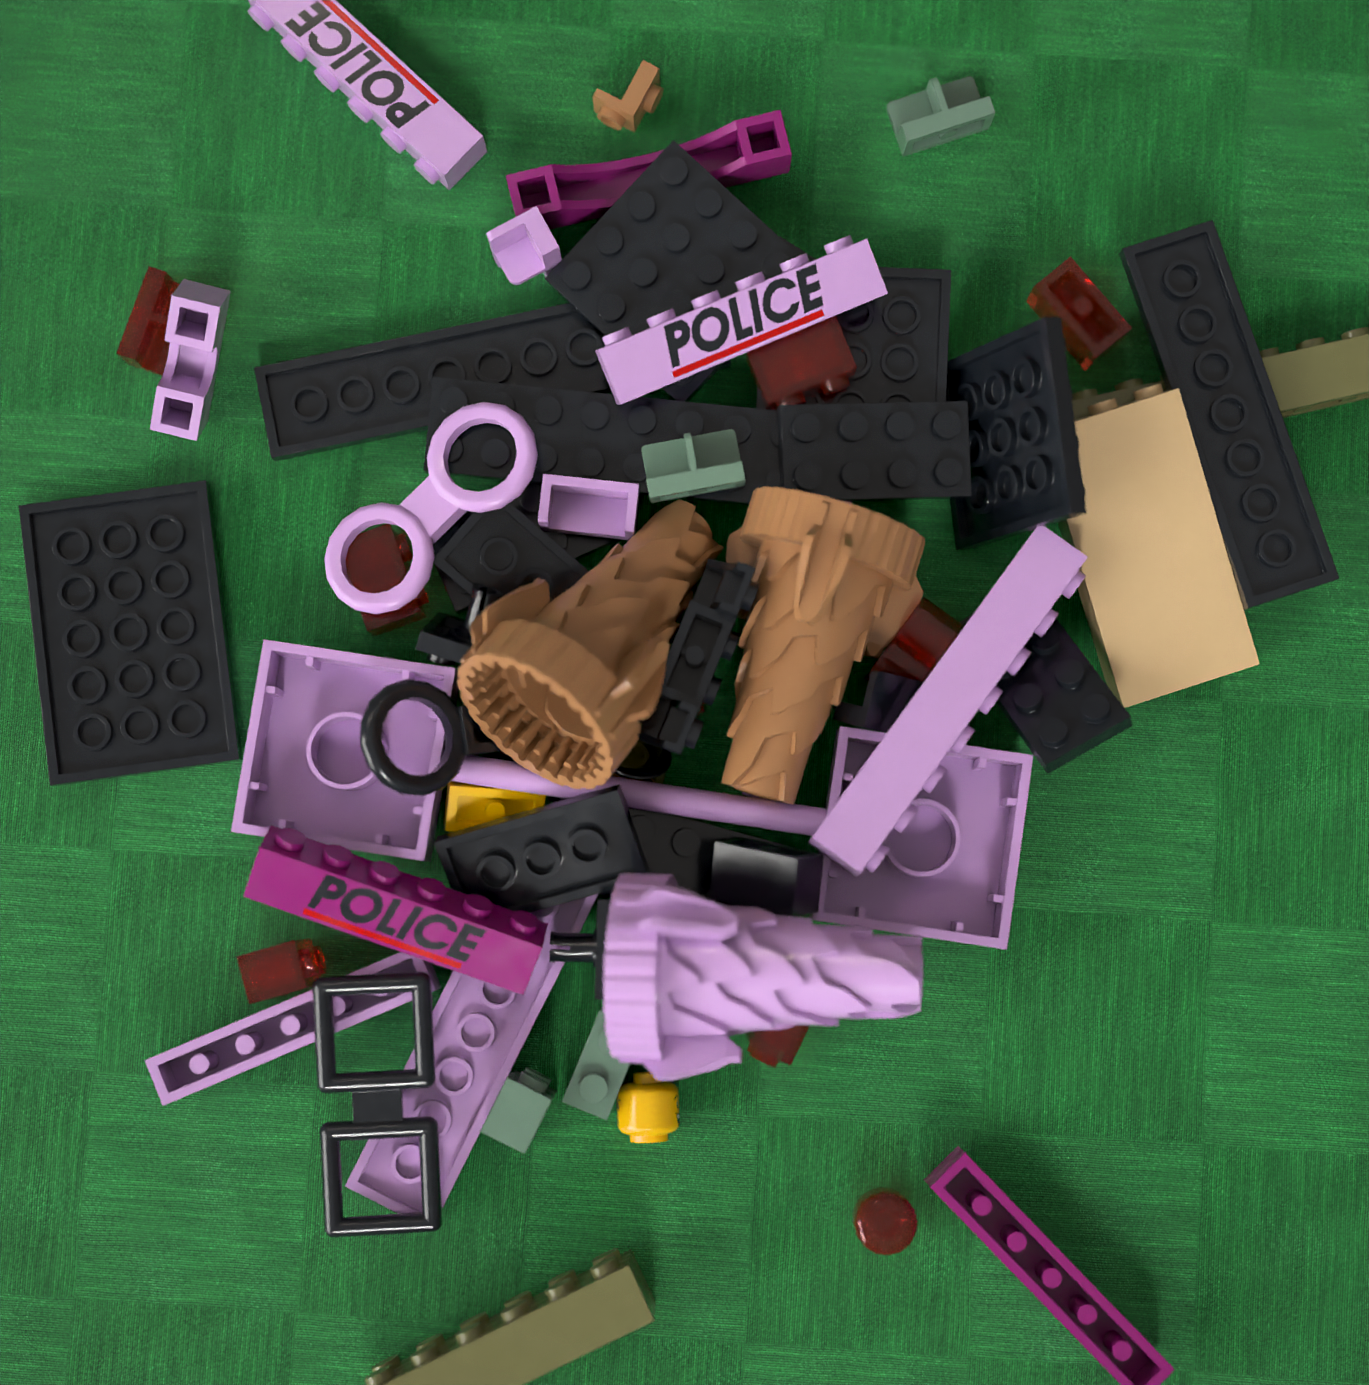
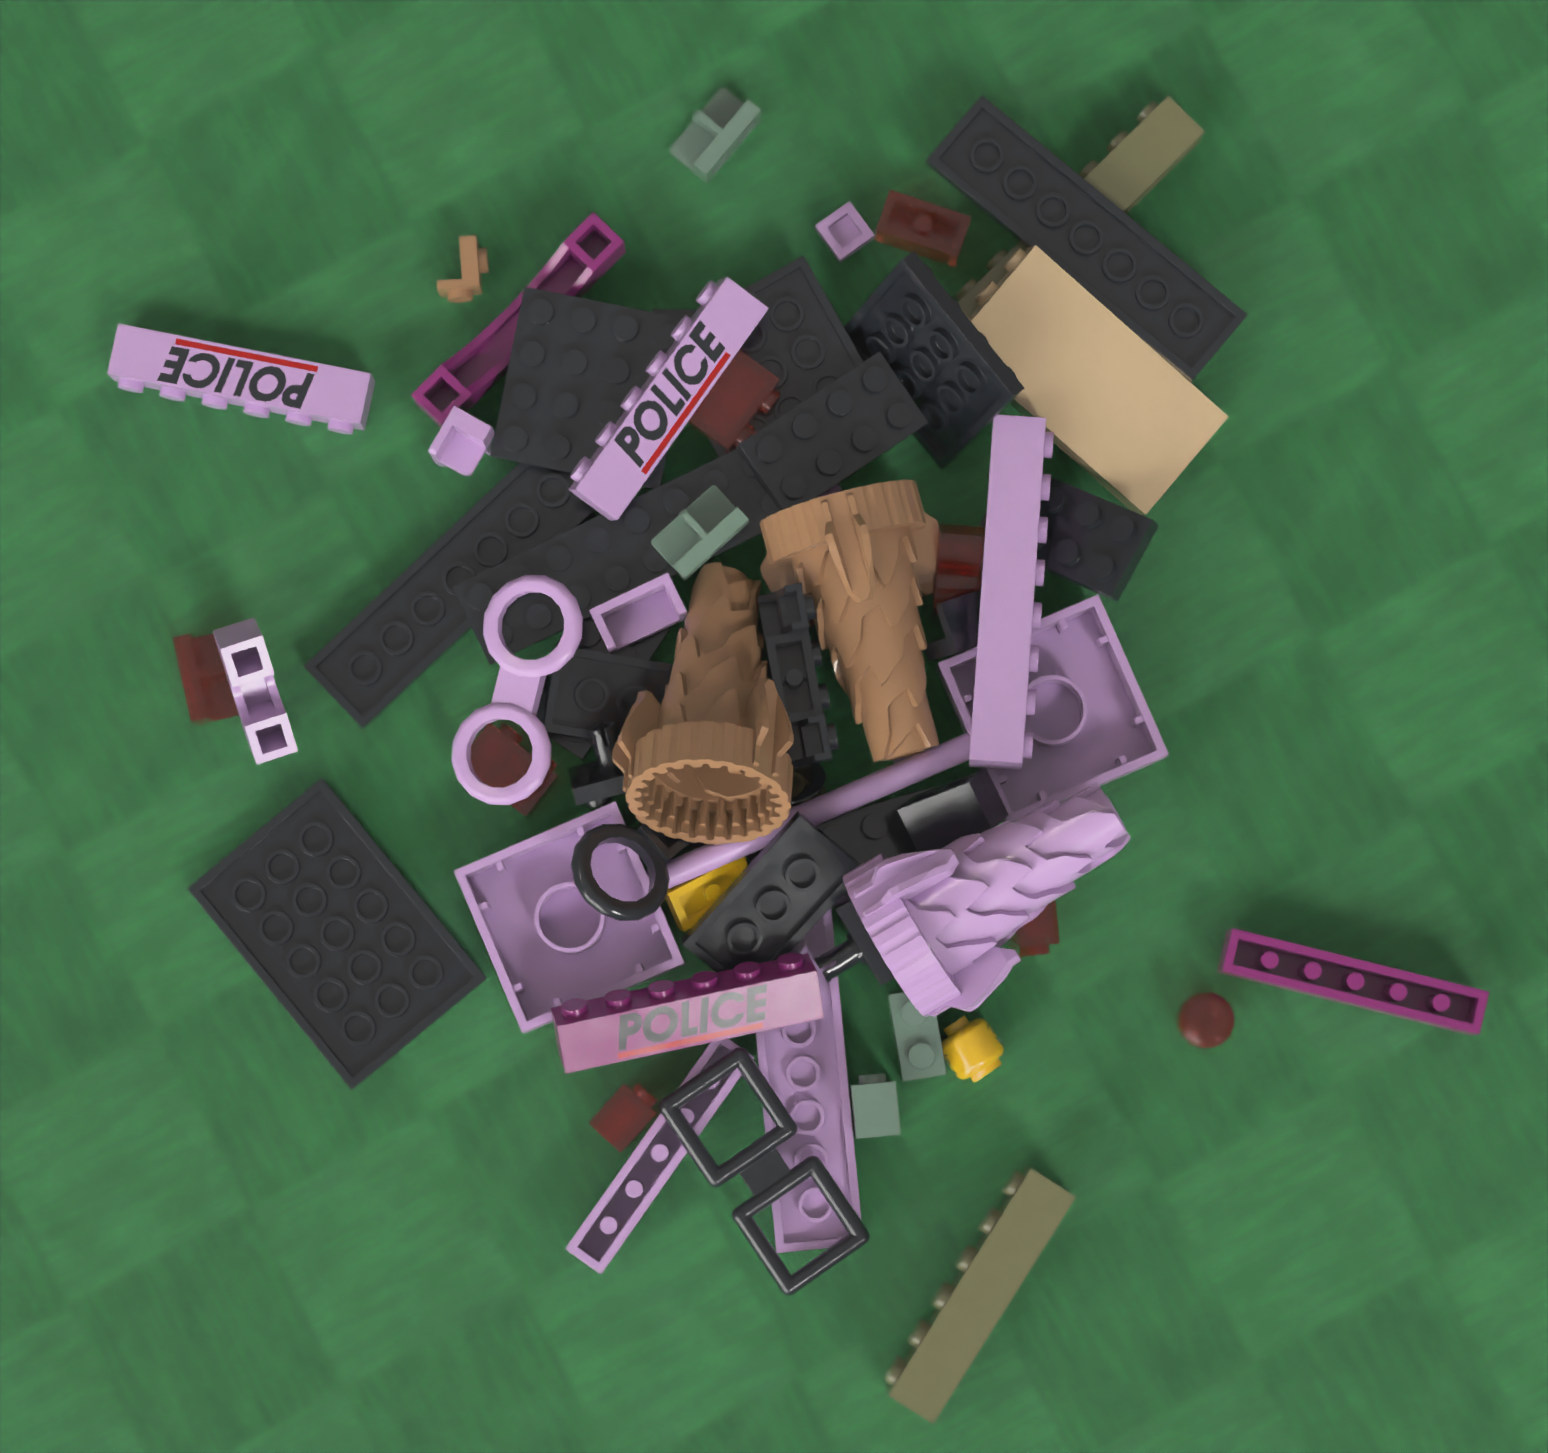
camera: 30 degrees left, 0 degrees up
none -> lavender plate [815,201,875,263]

